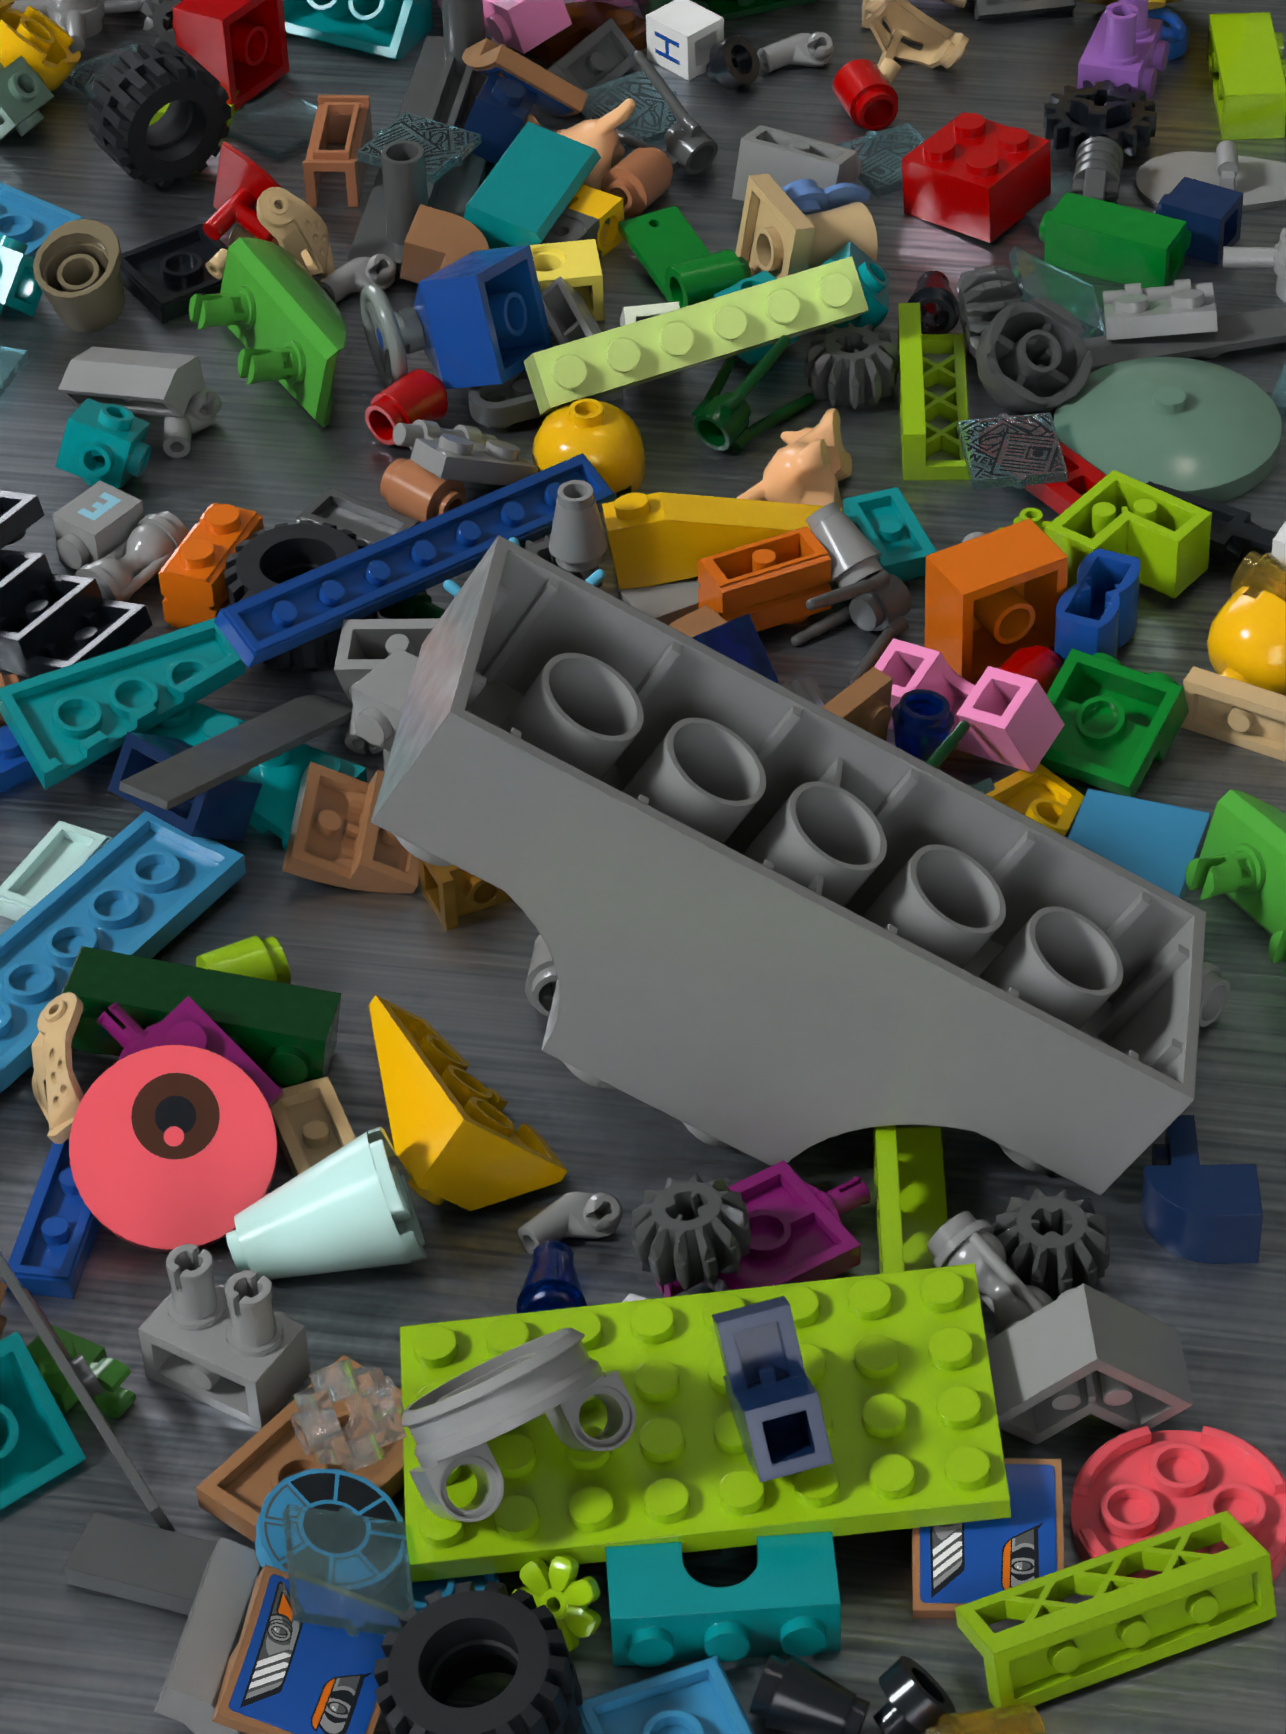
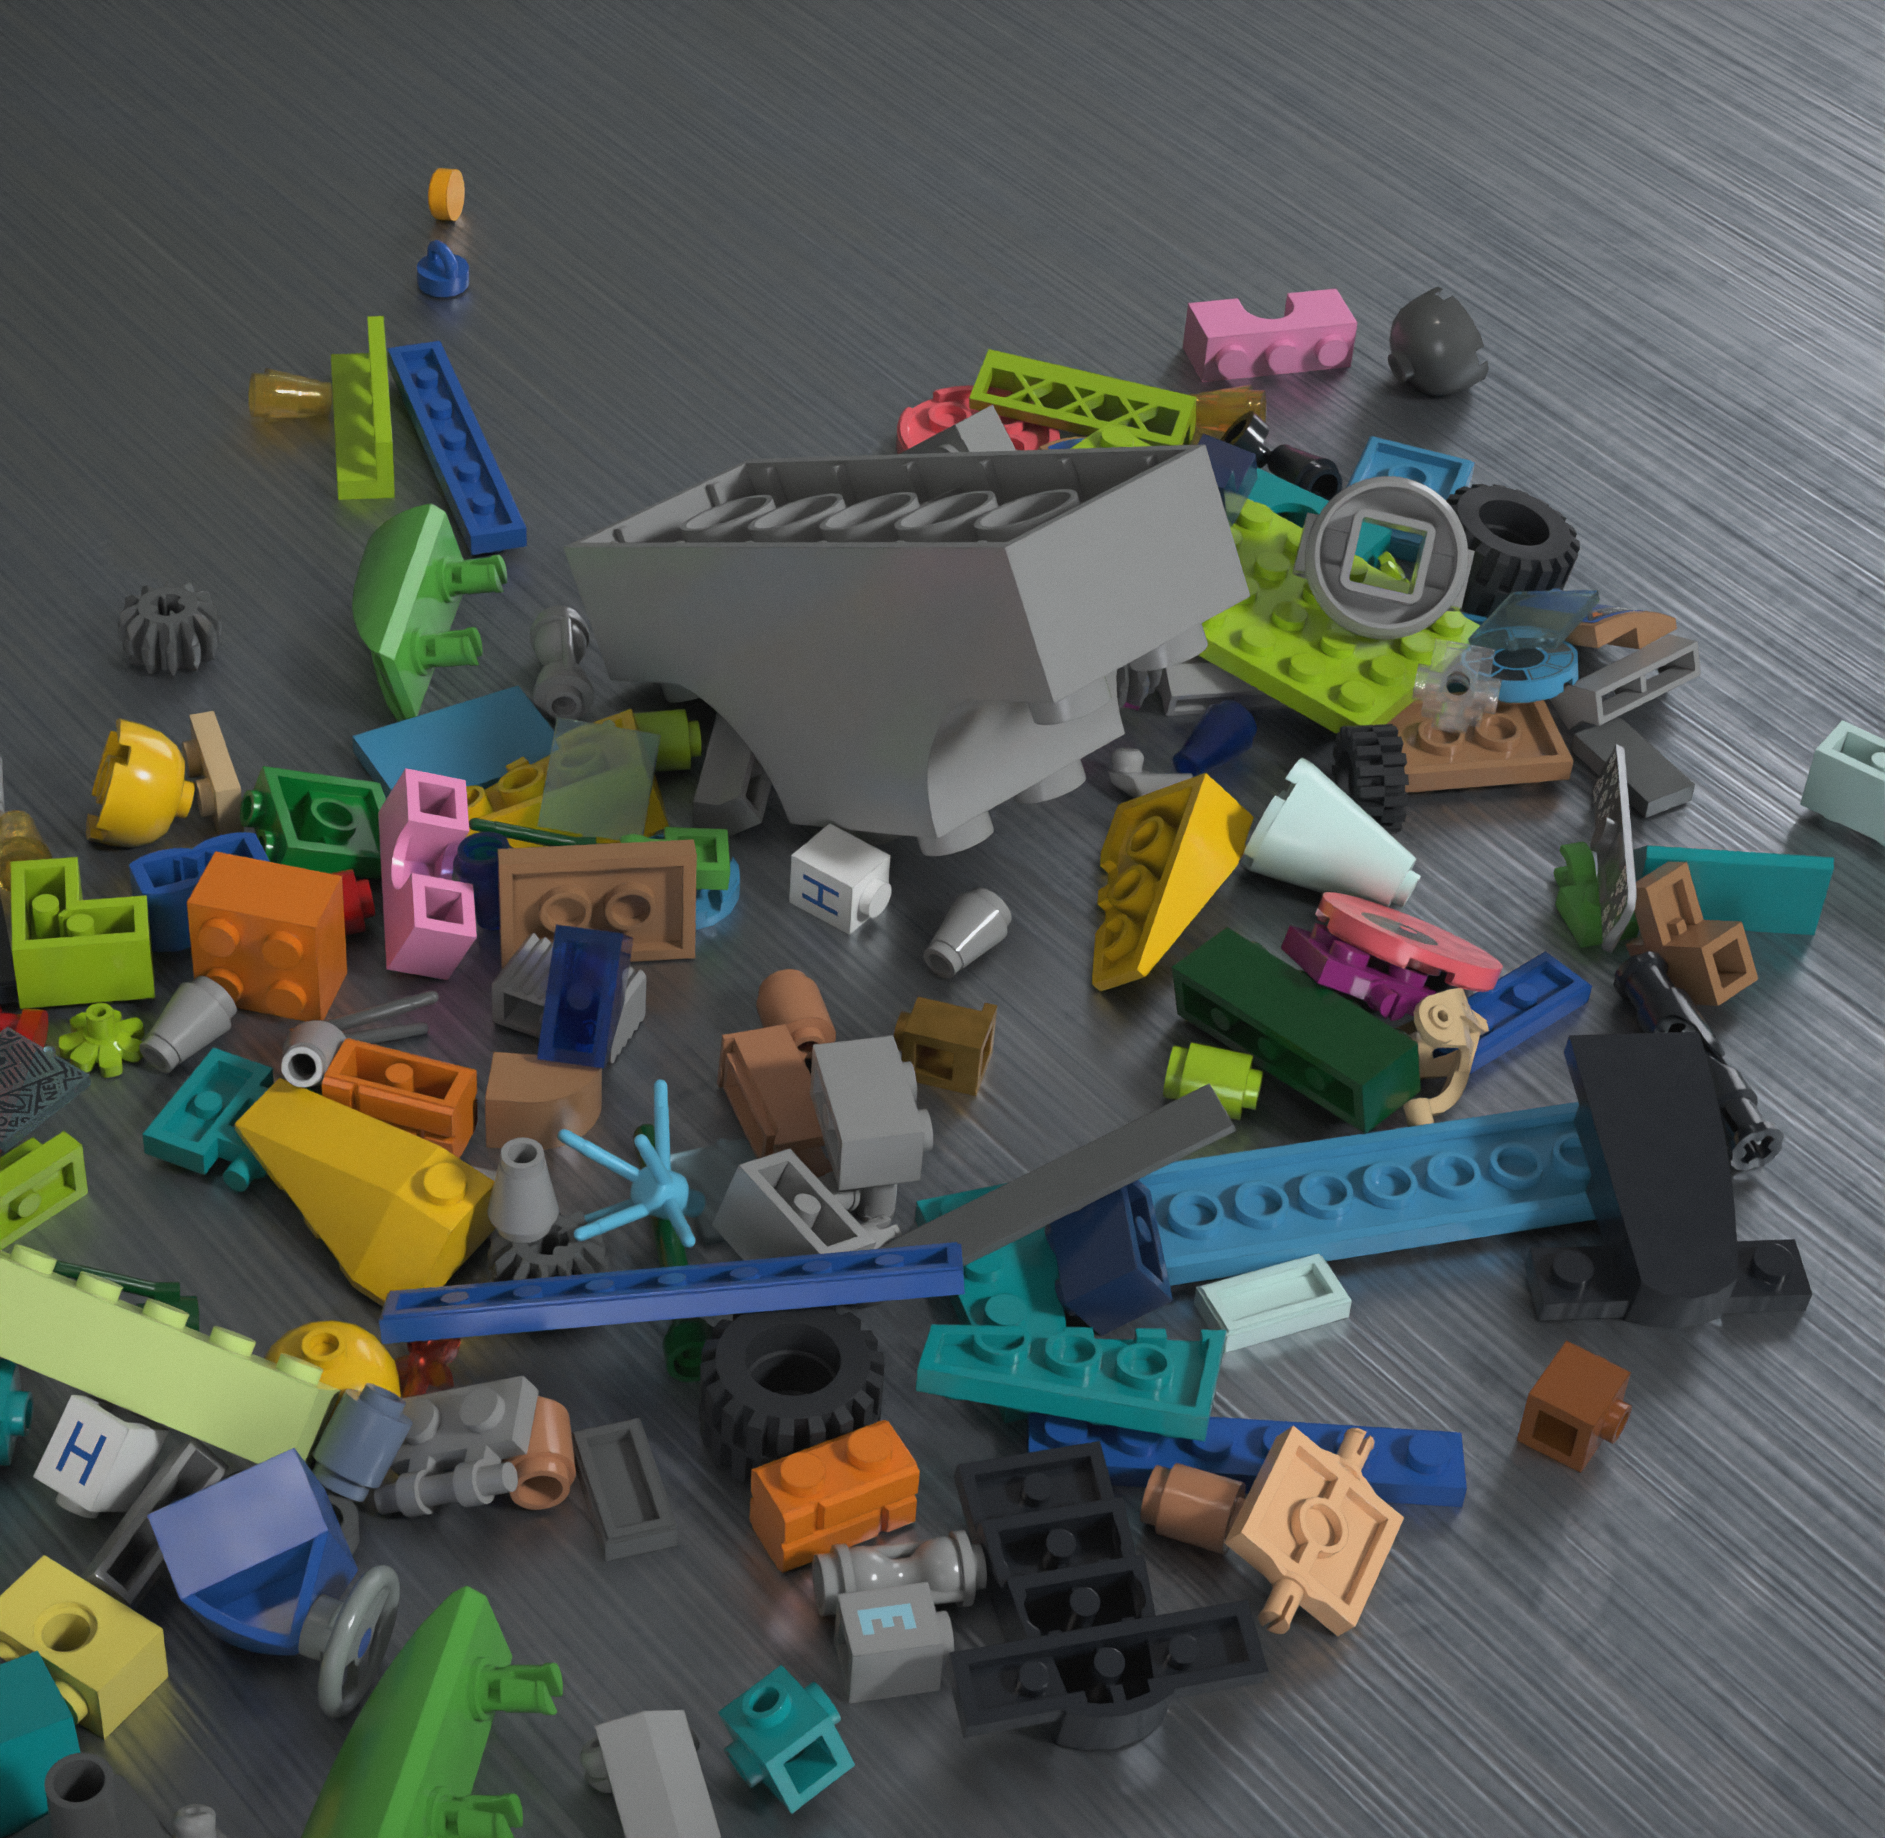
camera: 145 degrees left, 0 degrees up
light grey brick [138,1244,311,1429] -> none
tan plate [270,1076,356,1177] -> none
medium nougat slope [282,762,420,894] -> none
red brick [365,369,448,445] -> none
medium nougat brick [400,204,489,283] -> none
light nougat animal [737,408,853,507] -> none
none -> sand blue brick [312,1383,413,1502]
none -> black tyre [1332,724,1409,834]

